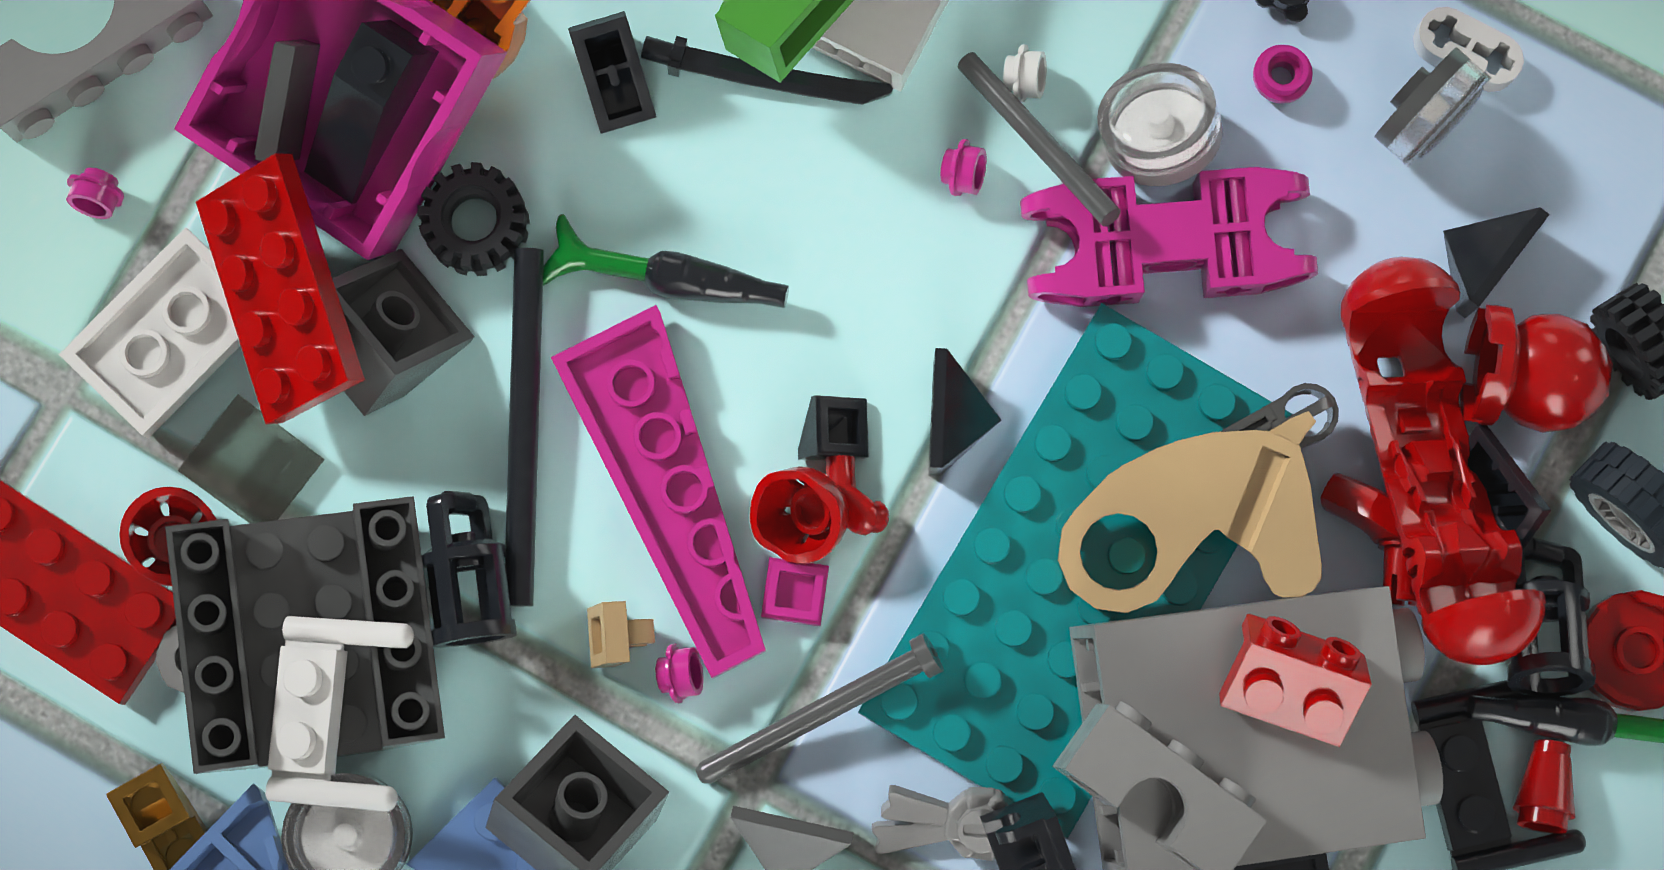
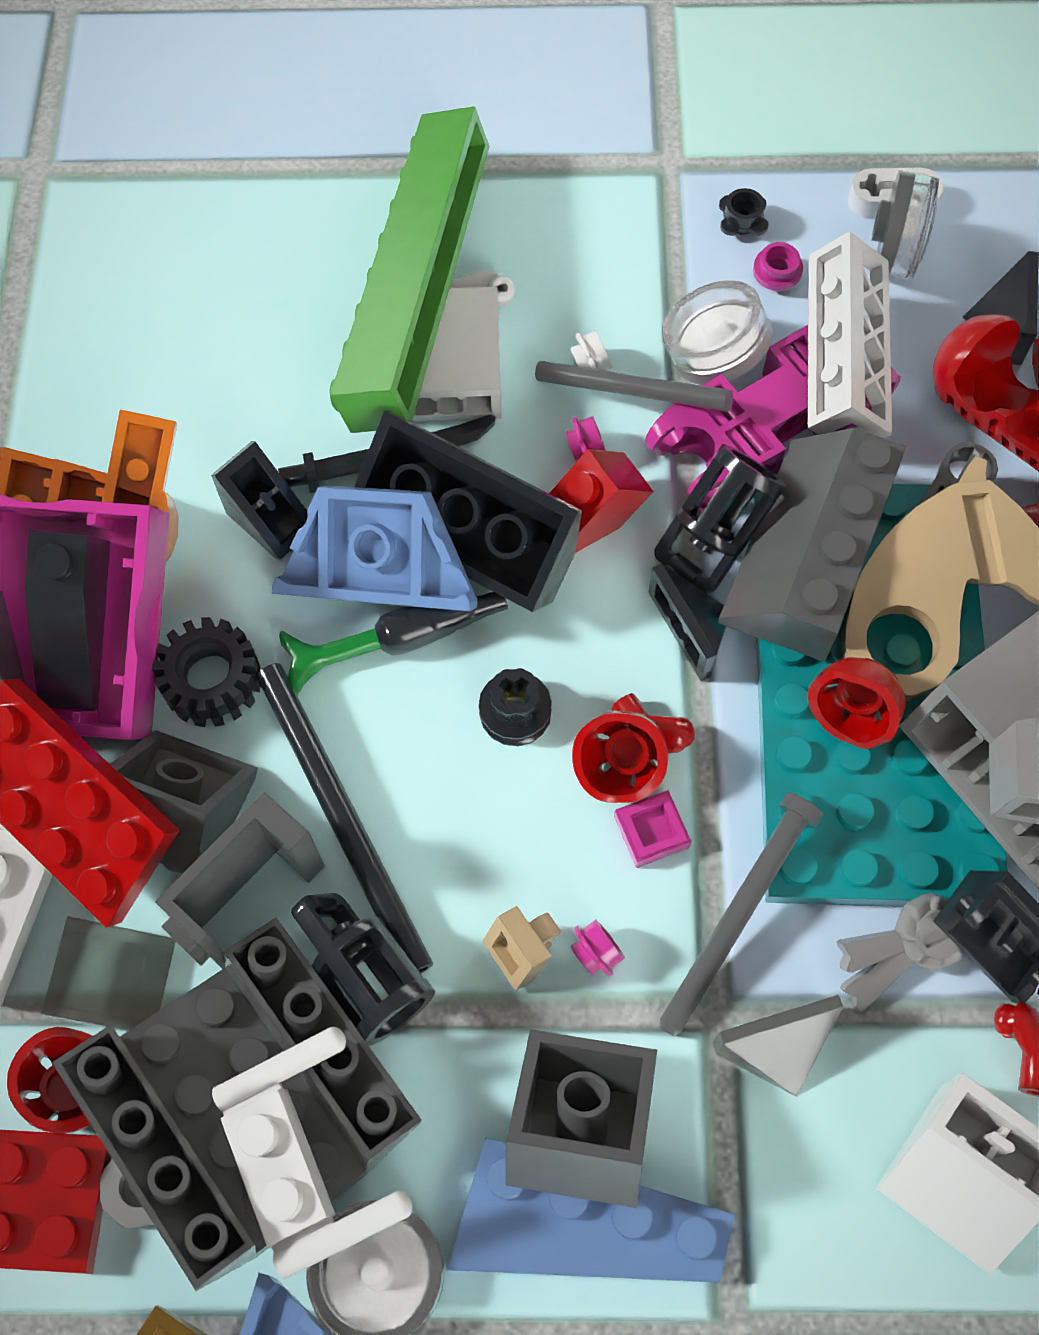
camera: 30 degrees left, 15 degrees down
dark pink wing [551,305,766,679] -> none
black slope [798,395,869,460] -> none
none -> dark grey panel [155,792,325,969]
none -> medium blue wing [272,486,477,611]
none -> black slope [354,410,582,612]
none -> black piece [478,668,552,747]
none -> red slope [549,449,654,553]
none -> black piece [654,444,787,593]
none -> dark grey slope [718,428,907,662]
none -> white fence [808,231,892,438]
none -> red helmet [808,657,906,749]

